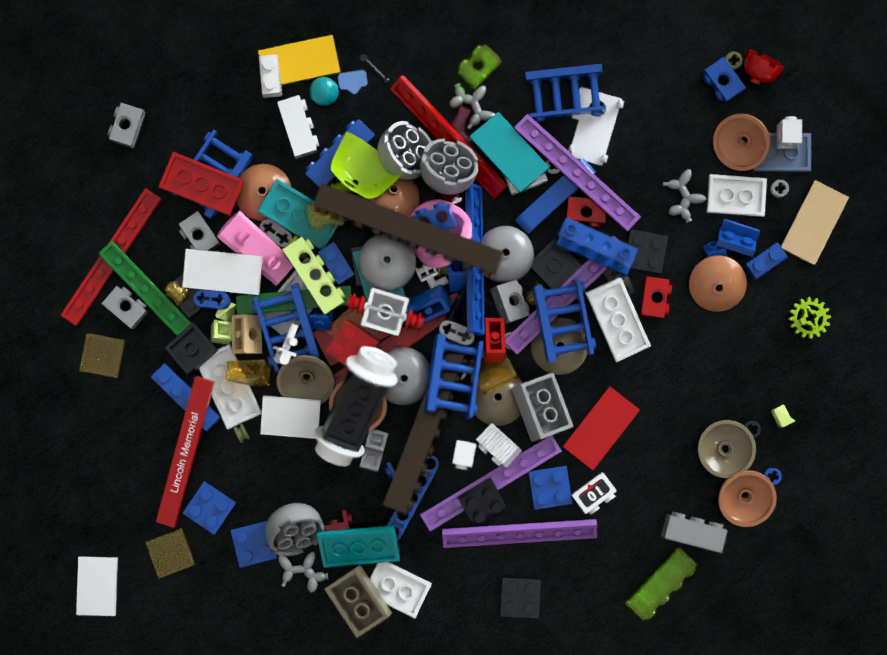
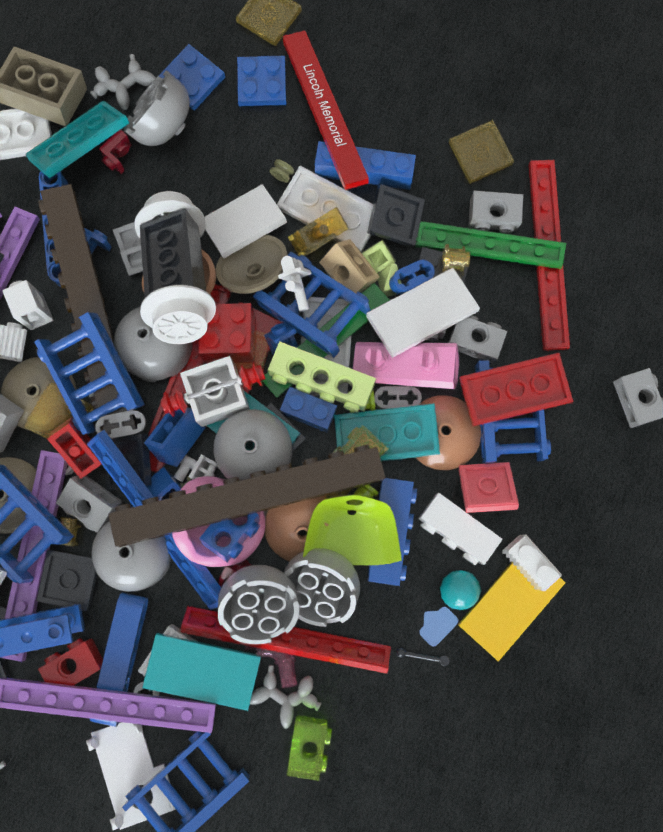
camera: 145 degrees right, 5 degrees down
none -> coral tile [458,462,519,513]

